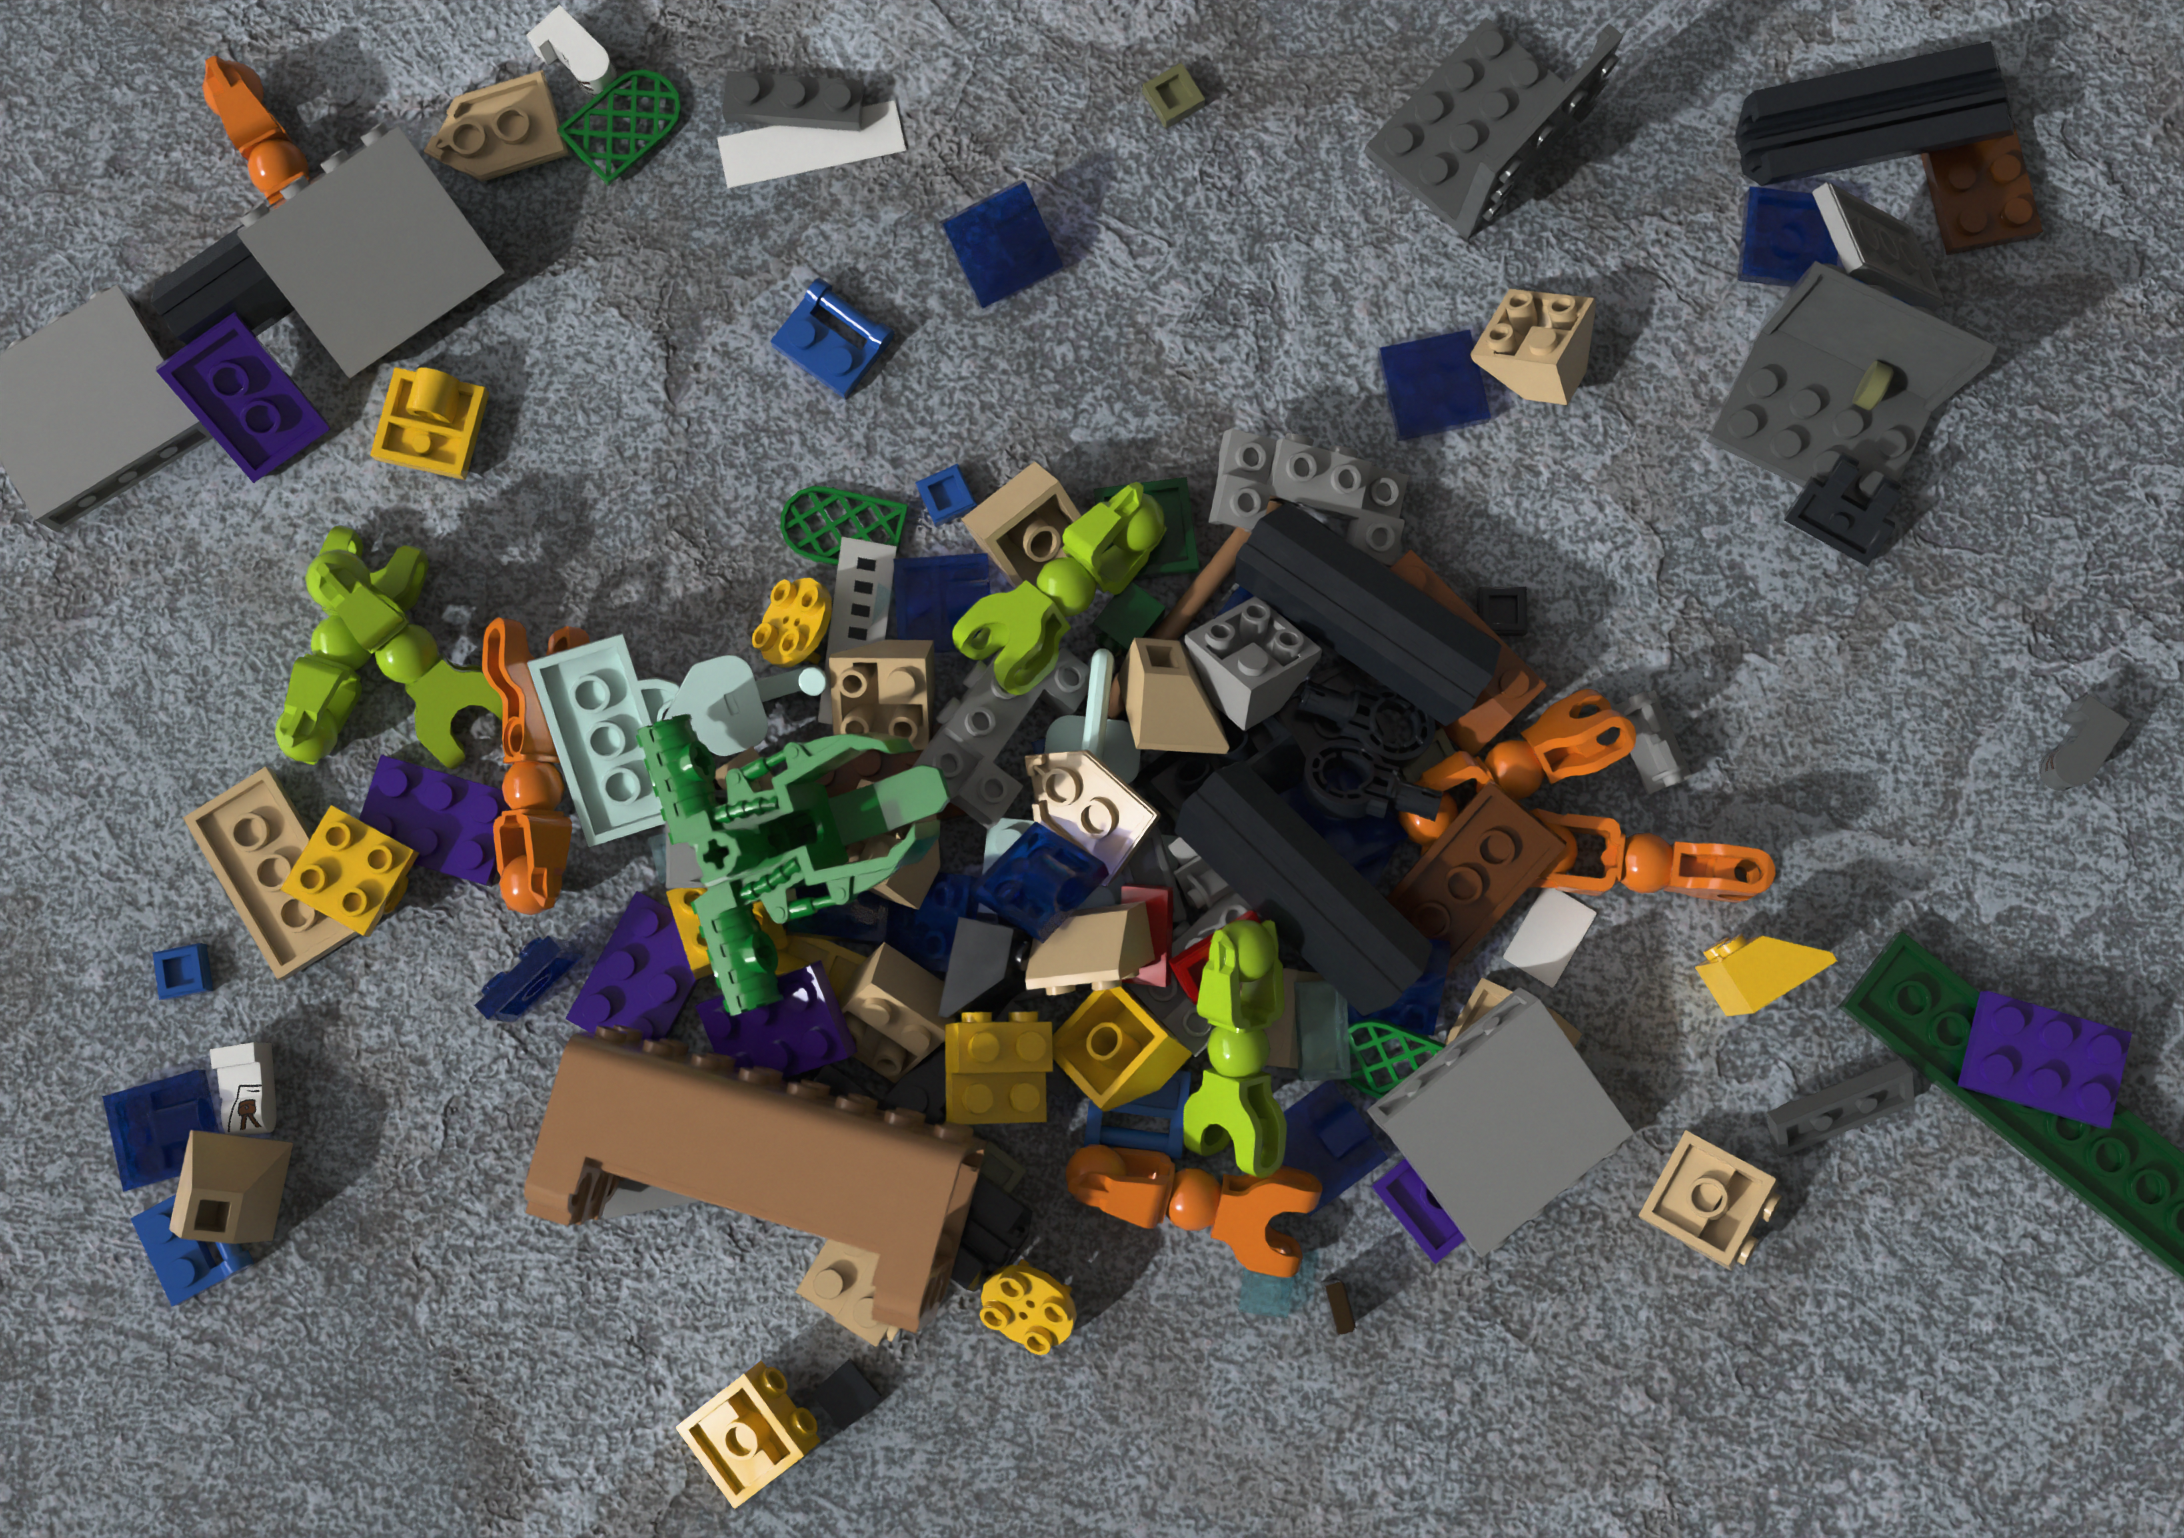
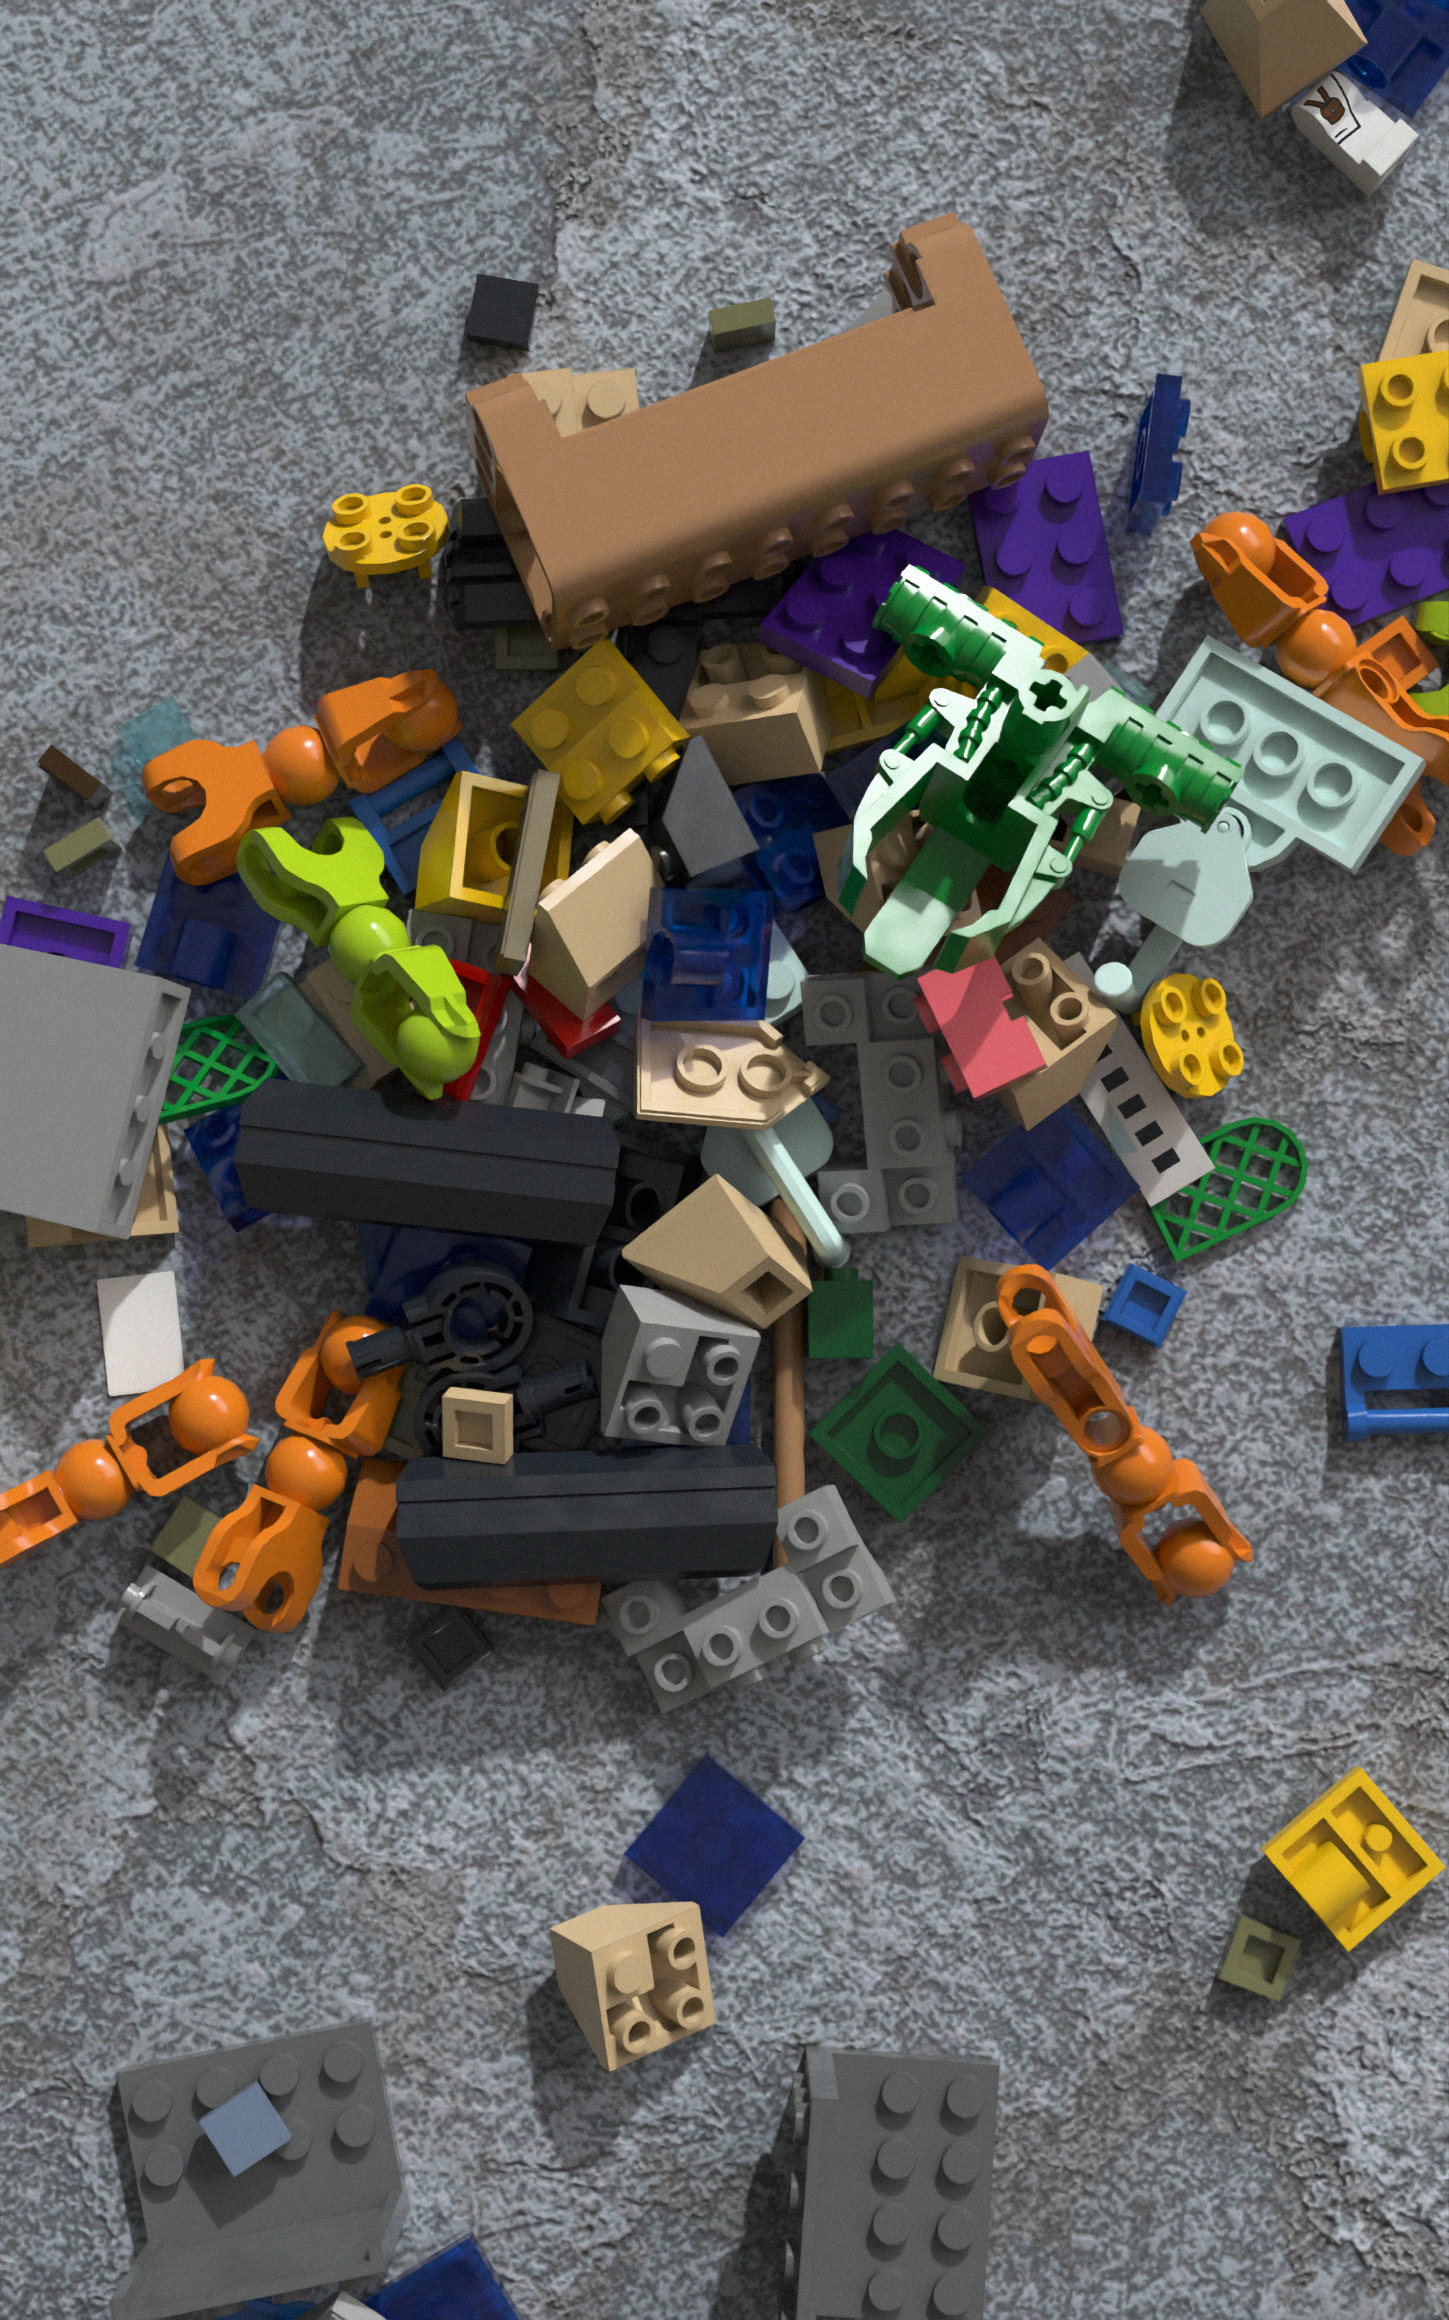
camera: 140 degrees right, 5 degrees up
yellow plate [675,1360,821,1509] -> none
clear blue plate [939,180,1064,309] -> none
lime piece [953,481,1167,695] -> none
reddish brown plate [1385,778,1566,989] -> none
black plate [1784,451,1902,567] -> none
olive tile [1853,360,1894,411] -> none
none -> olive tile [43,817,122,881]
none -> olive tile [149,1494,224,1578]
none -> sand blue tile [199,2080,292,2177]
none -> tan plate [442,1387,513,1465]
none -> dark tan tile [493,769,560,977]
none -> olive tile [709,297,776,353]
none -> coral brick [913,955,1048,1102]
none -> orange piece [994,1264,1252,1607]
none -> yellow plate [1260,1765,1446,1952]
none -> orange plate [1356,615,1440,691]

